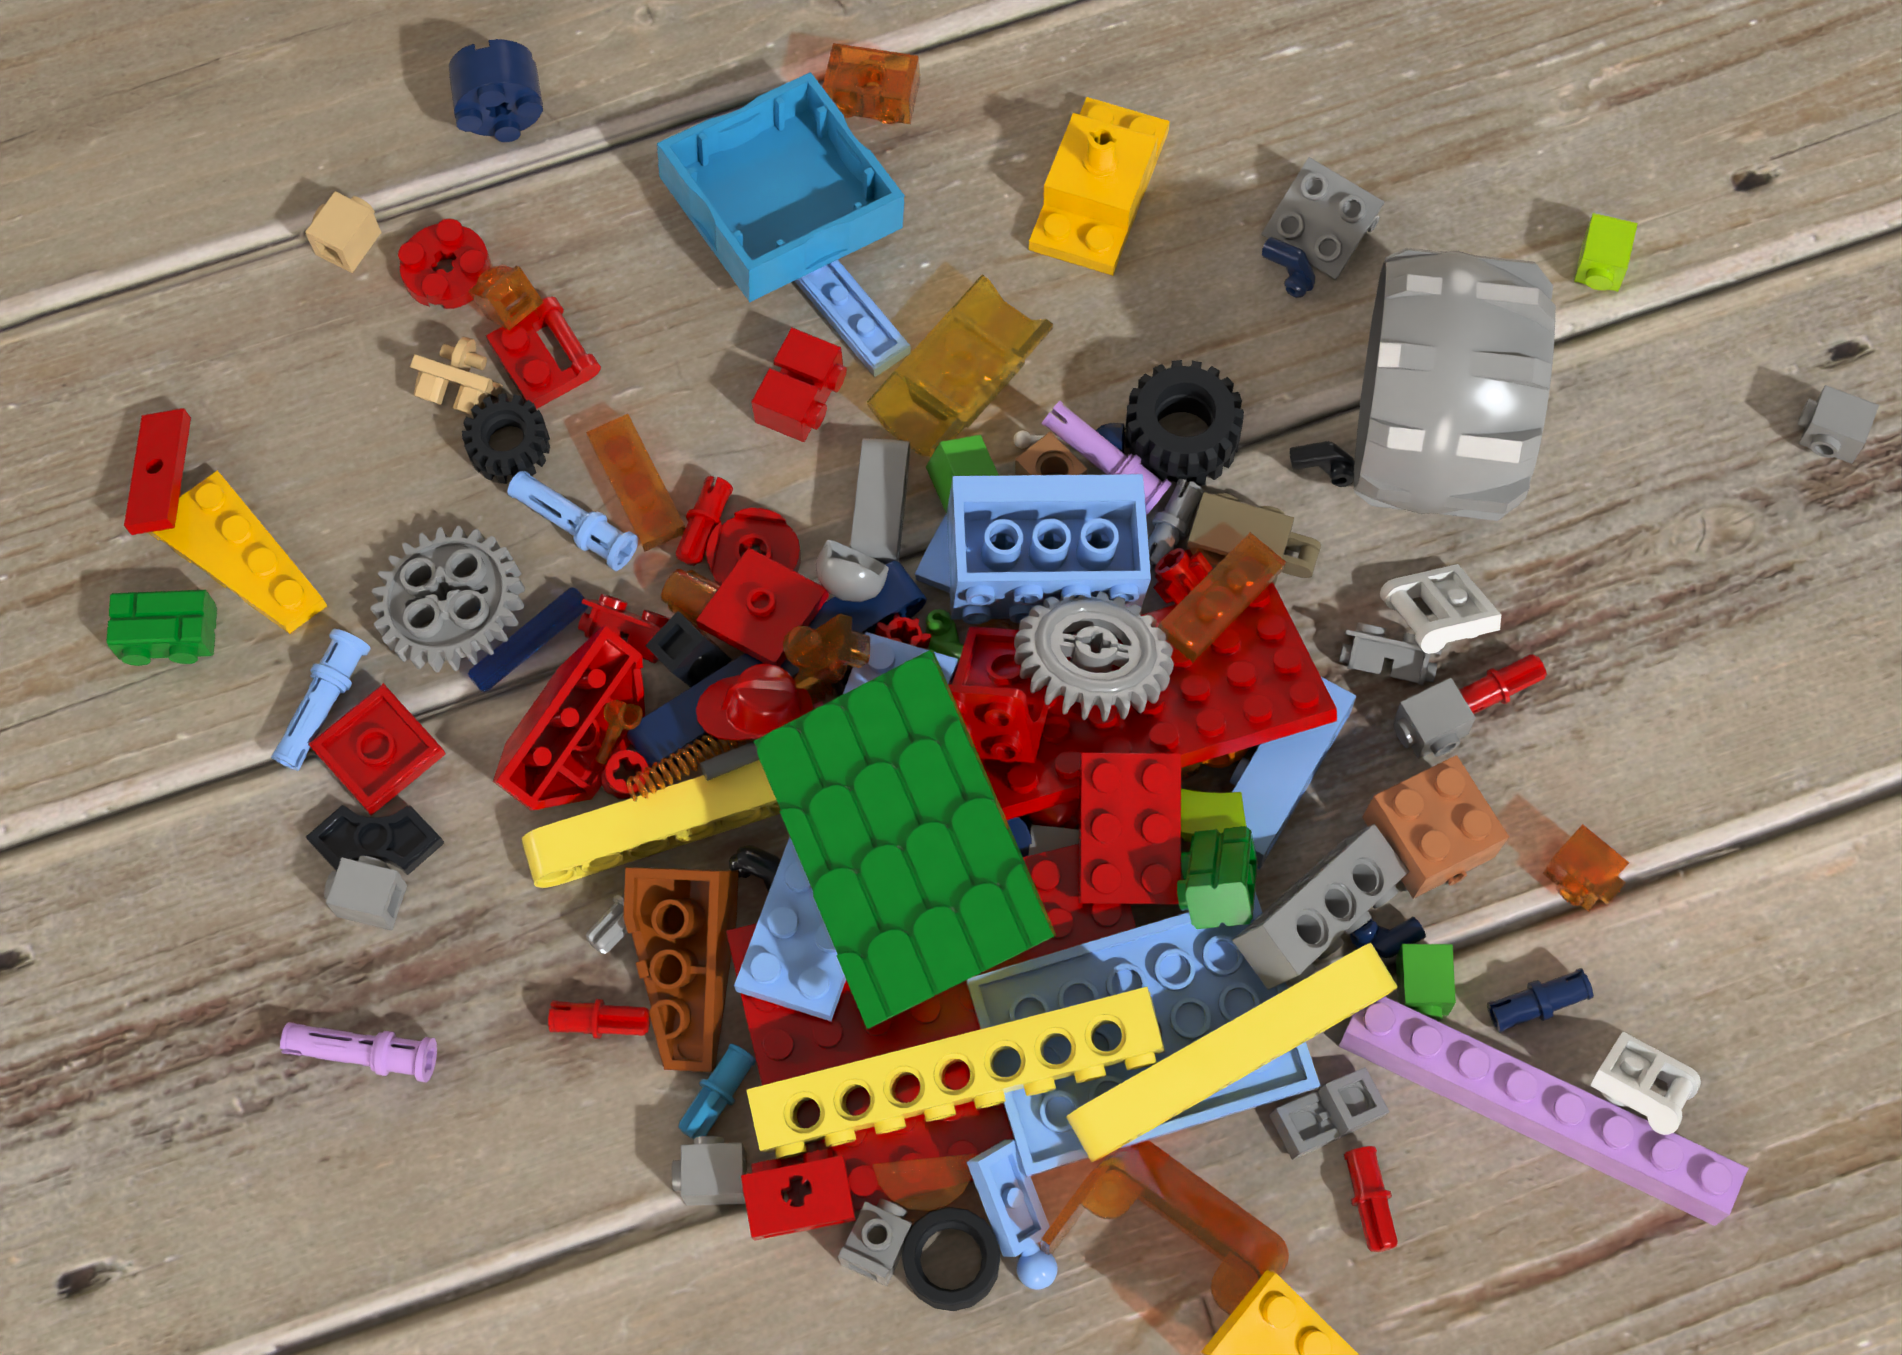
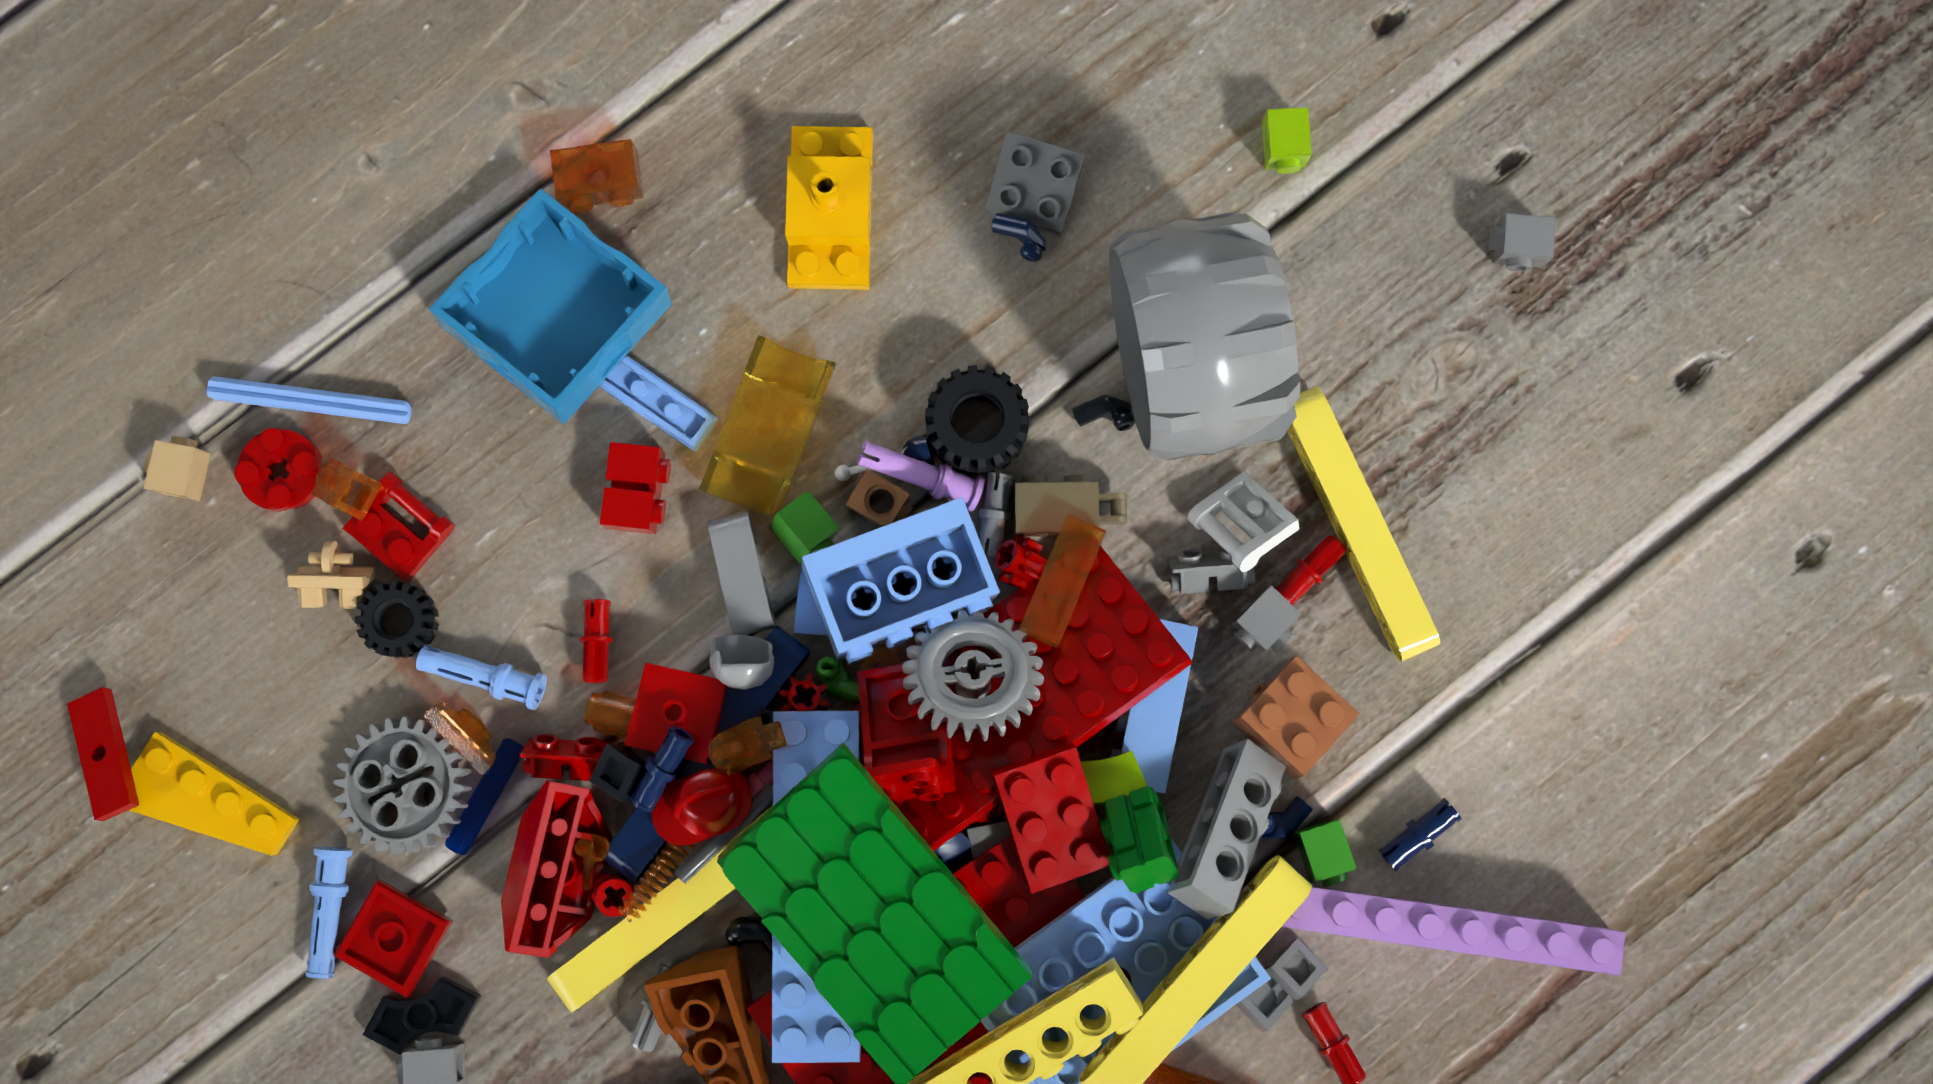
camera: 20 degrees left, 15 degrees up
green brick [106,590,217,666] -> none
dark blue brick [449,39,543,142] -> none
clear orange plate [586,414,686,552] -> none
red plate [706,508,801,588] -> none
clear orange brick [1543,824,1629,912] -> none
white plate [1590,1032,1701,1135] -> none
none -> light blue axle [206,376,412,424]
none -> clear orange tile [422,703,496,776]
none -> dark blue pin [630,726,695,812]
none -> light yellow beam [1287,386,1440,662]

